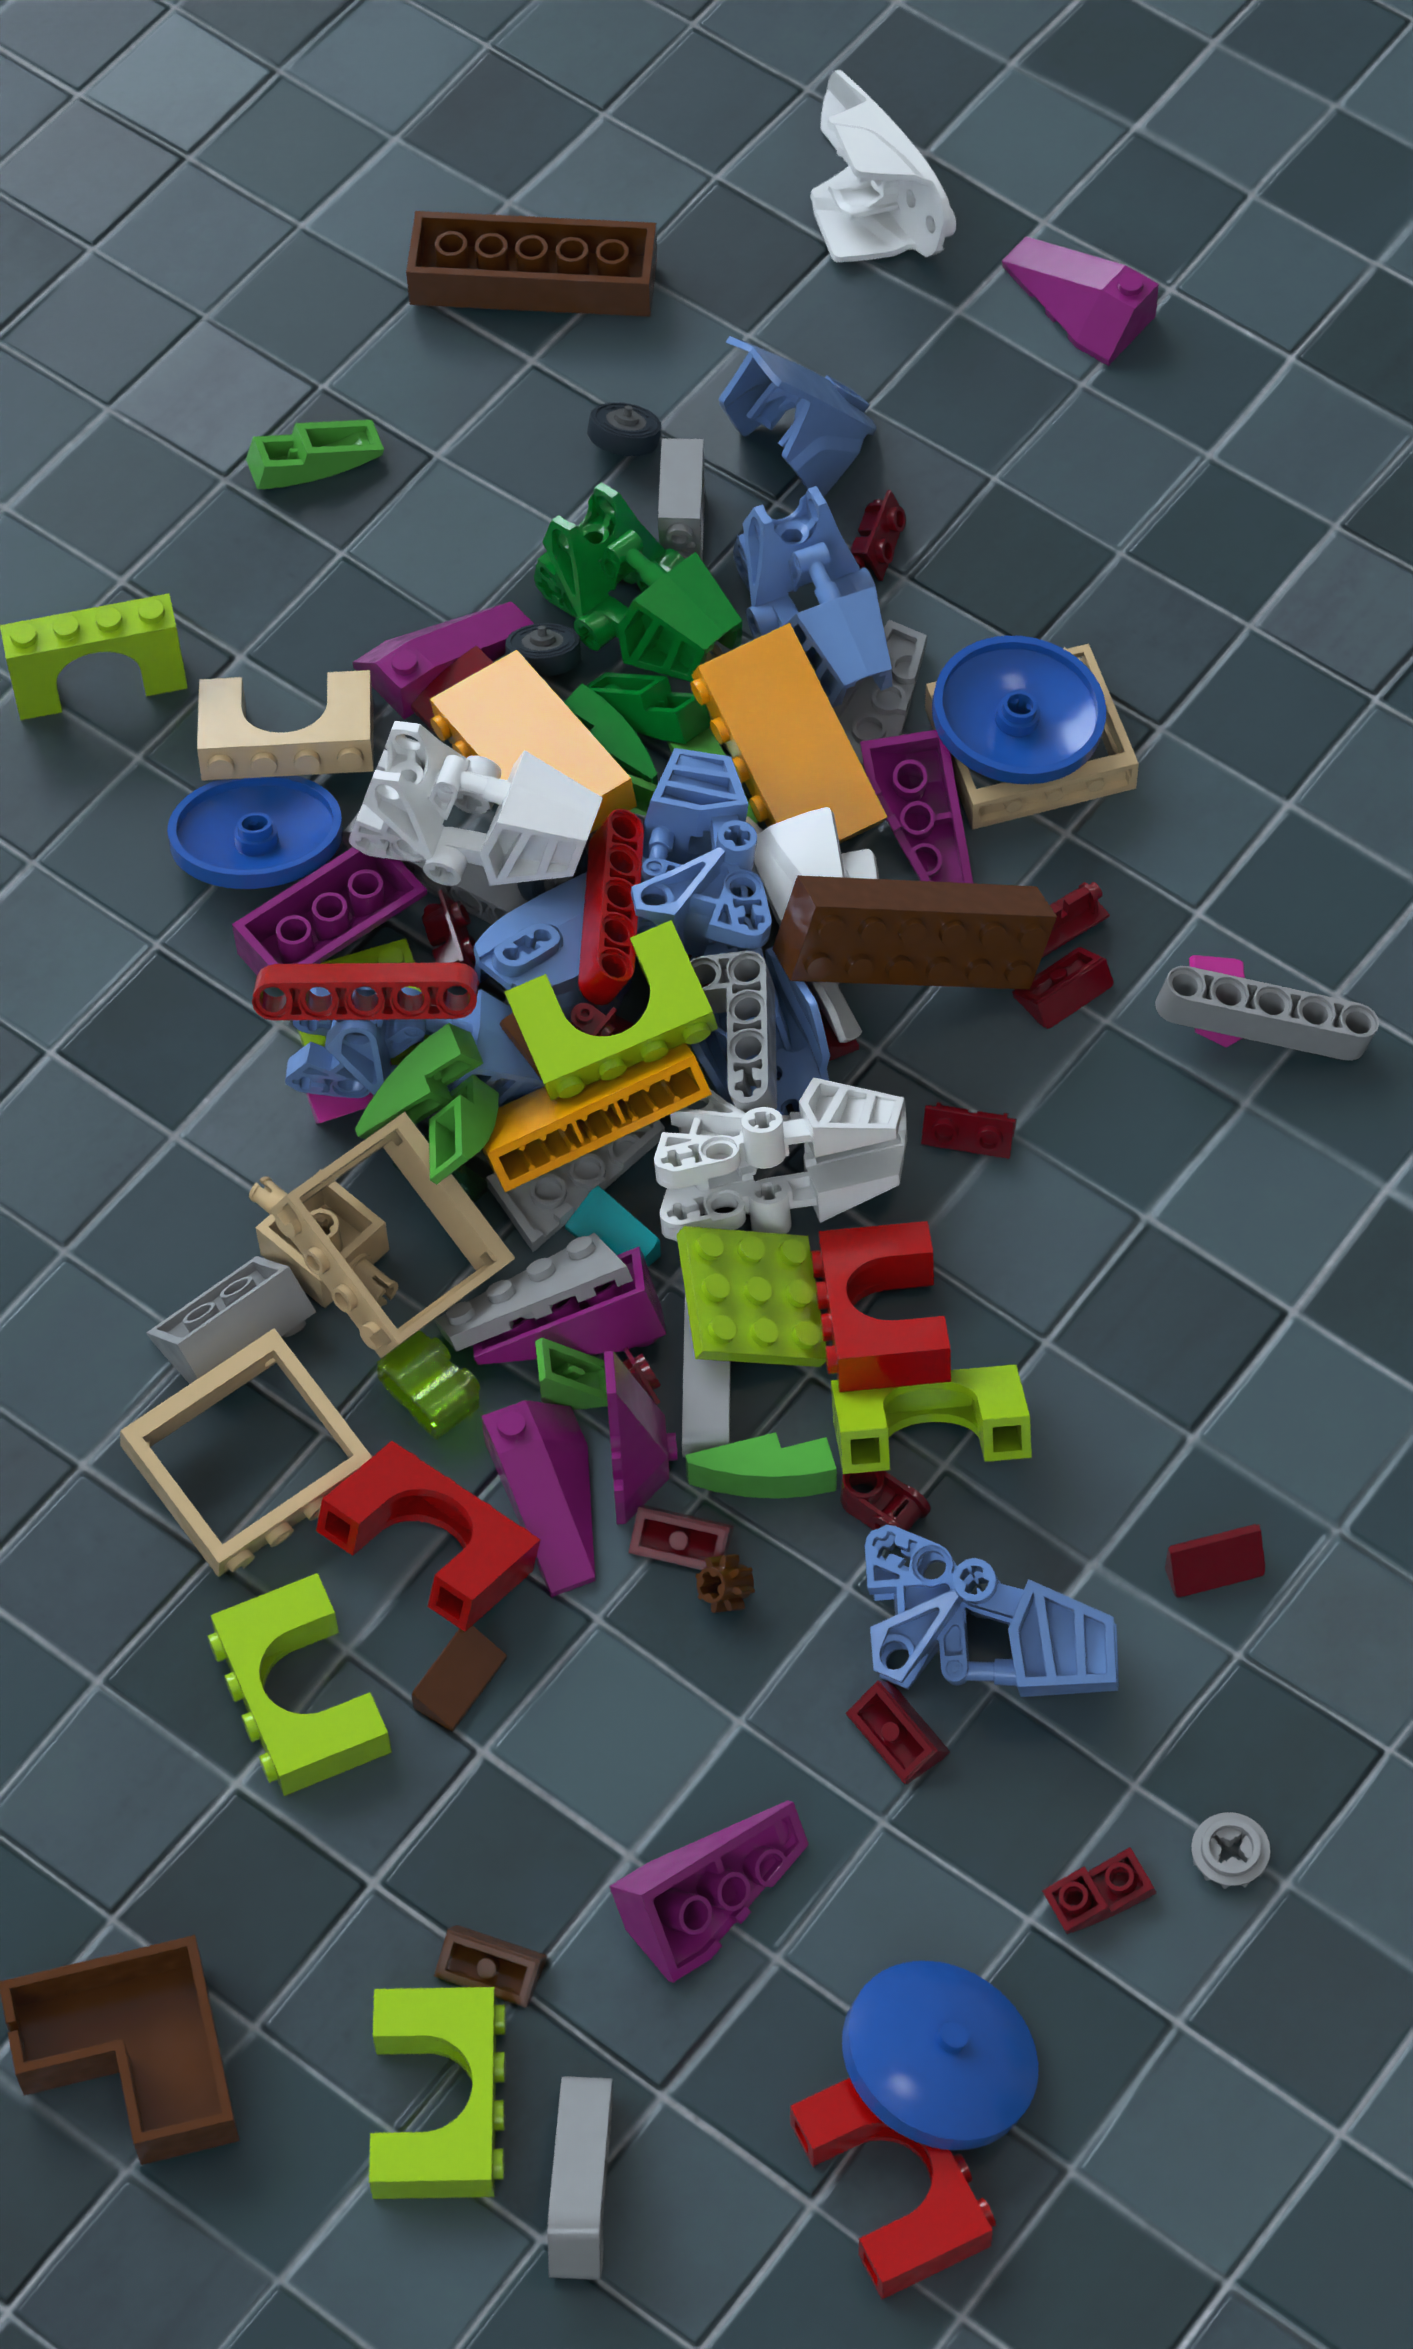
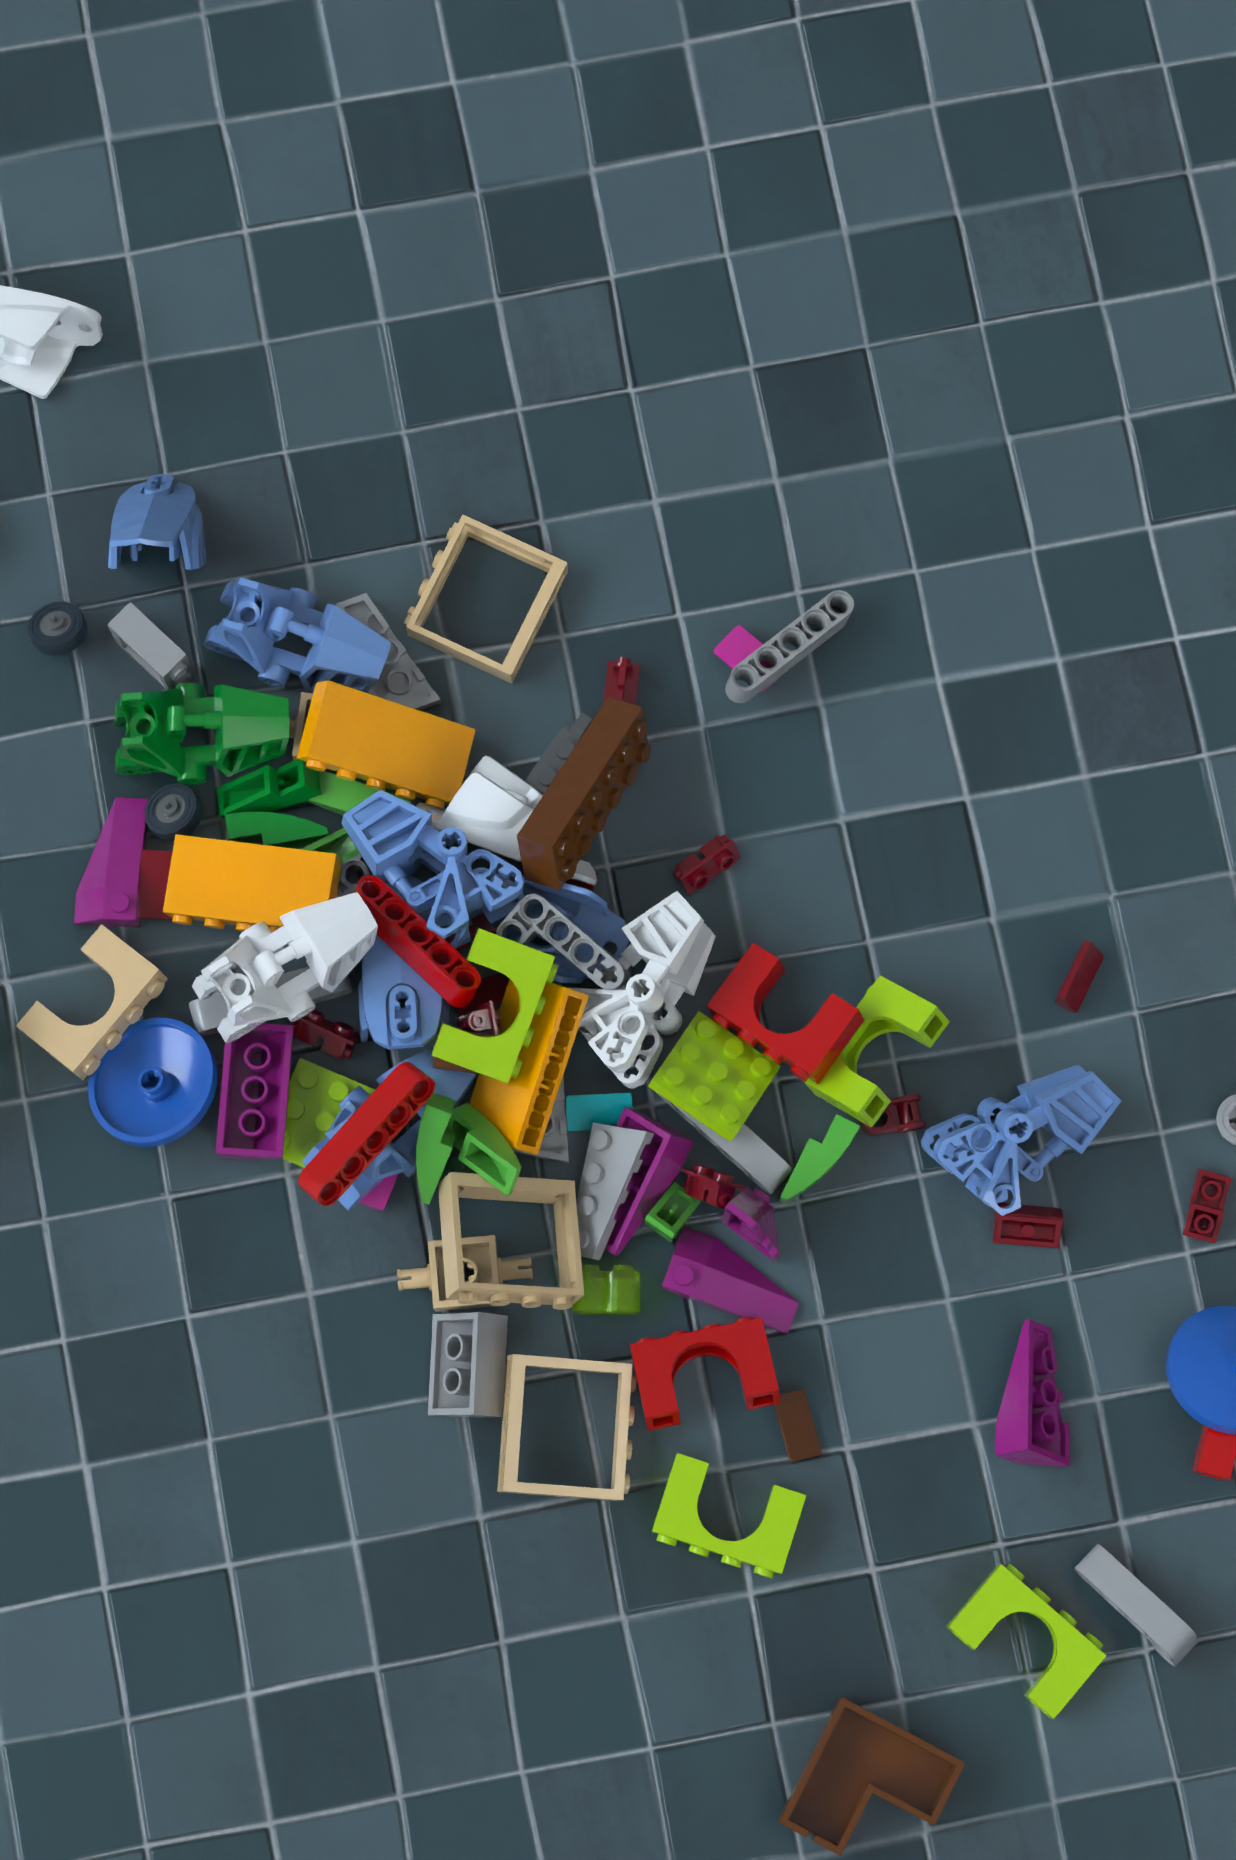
camera: 50 degrees left, 20 degrees up
reddish brown slope [434,1925,547,2008] -> none
dark red slope [628,1505,734,1570] -> none
reddish brown gear [695,1554,755,1613] -> none
dark red hinge [850,490,906,581] -> none
magenta wedge [860,730,973,883] -> none
blue dish [932,636,1106,784] -> none
magenta wedge [1002,237,1159,366] -> none
dark red slope [1012,947,1114,1029] -> none

